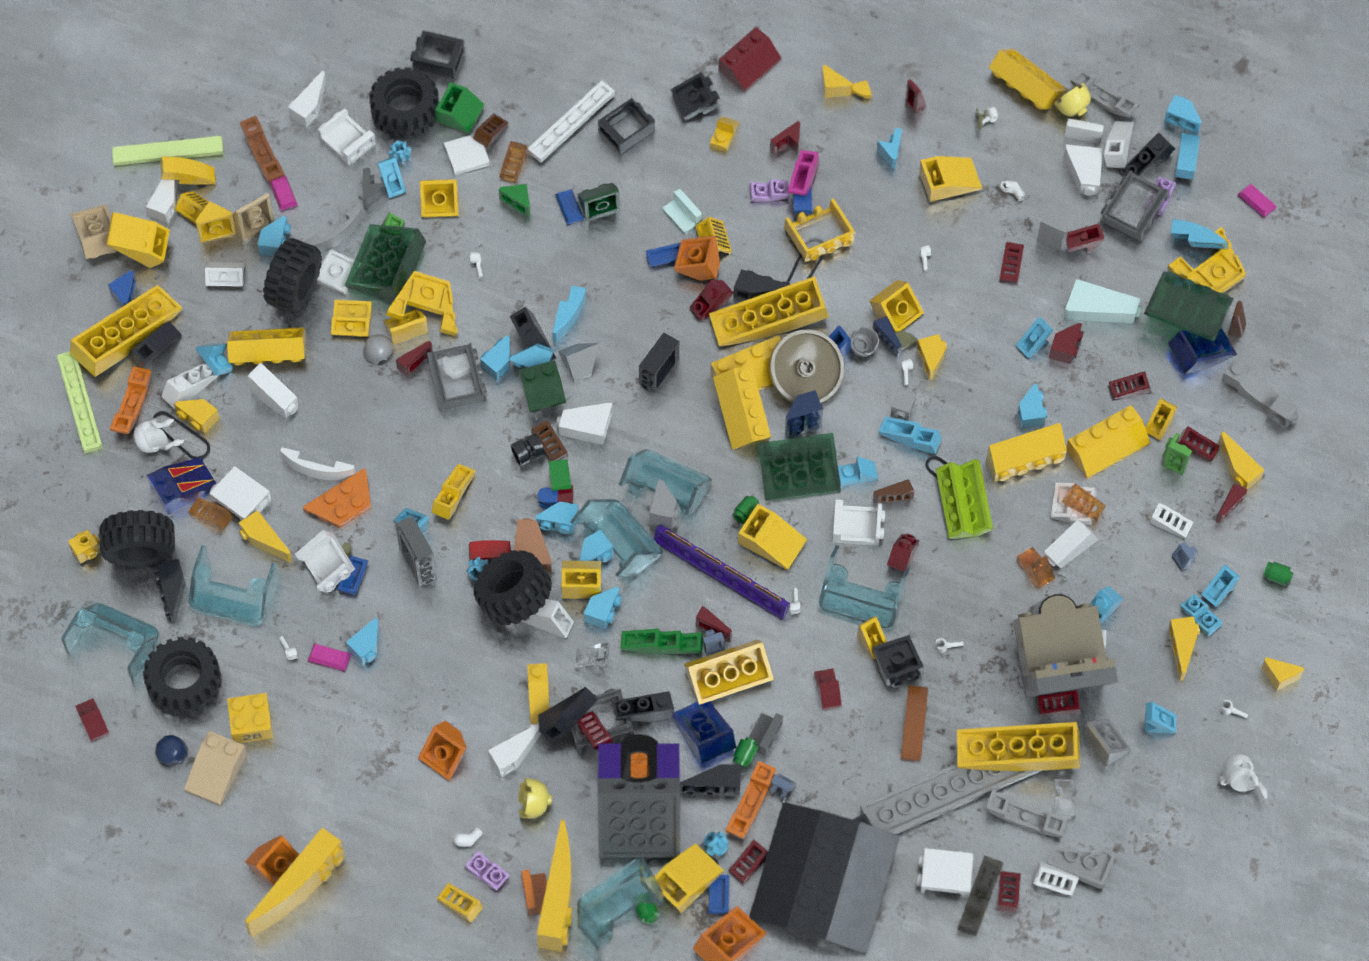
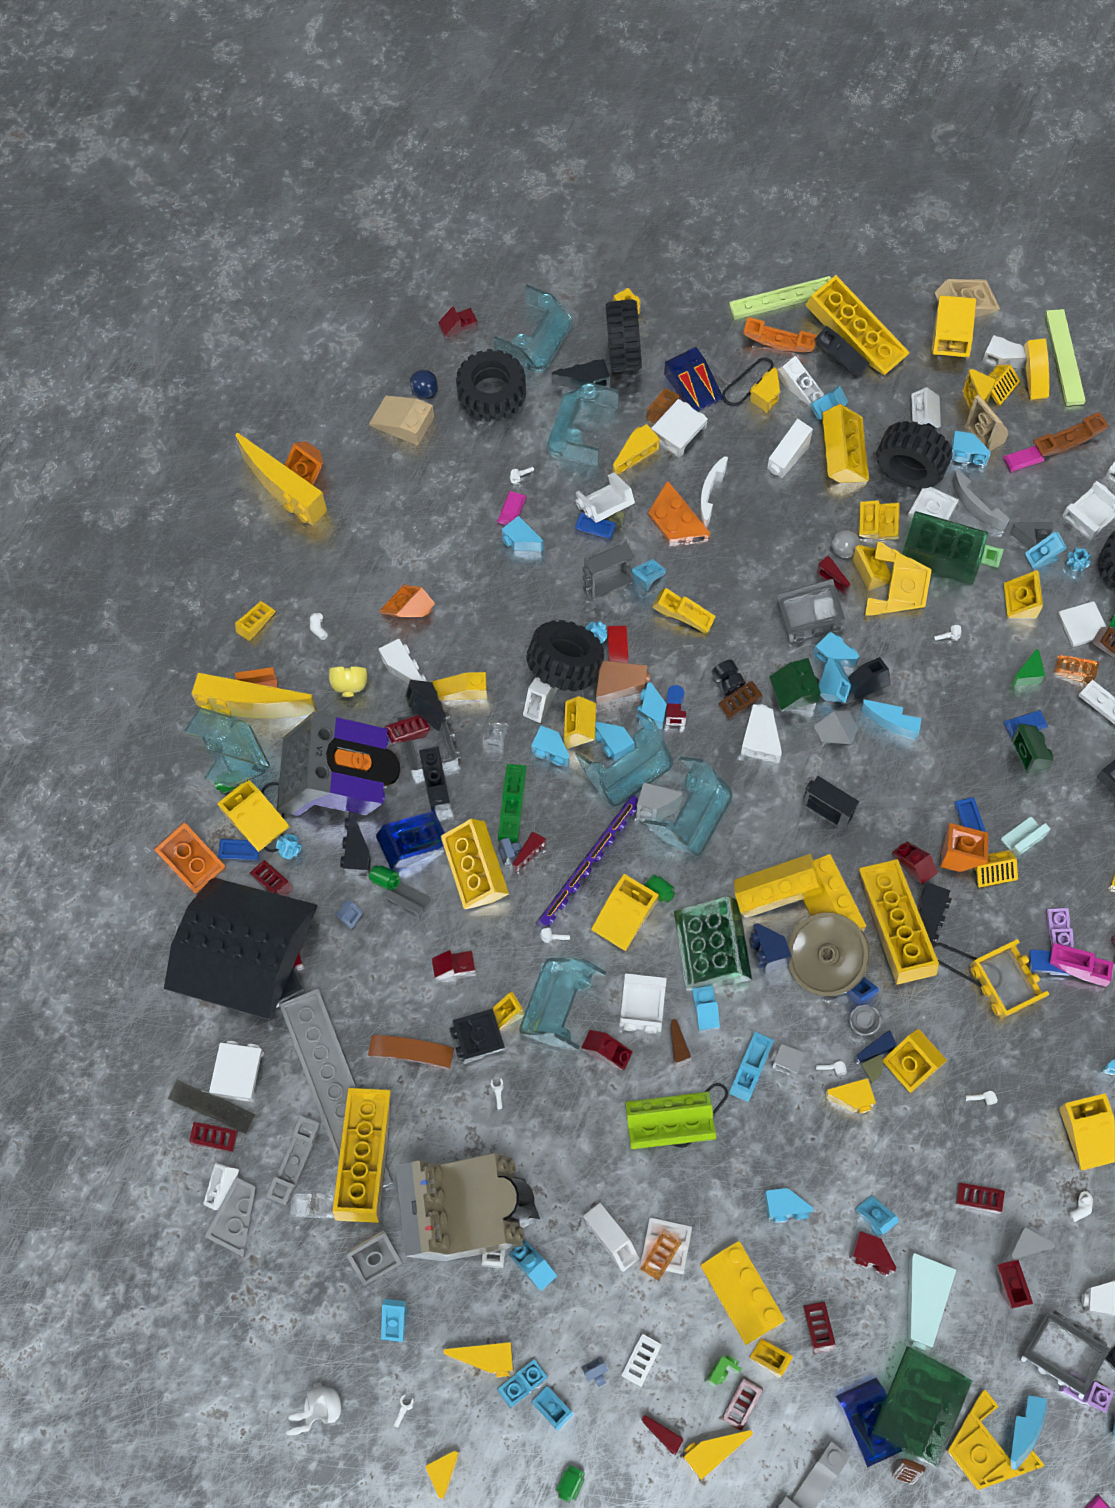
camera: 95 degrees right, 5 degrees up
blue slope [108,271,136,307] -> none
white hair [134,418,184,453] -> none
yellow brick [227,693,273,743] -> none
lavender slope [464,851,510,891] -> none
green slope [548,459,571,491] -> none
orange slope [725,761,777,839] -> none
yellow slope [986,423,1067,482] -> none
clear orange slope [1017,547,1055,589] -> none

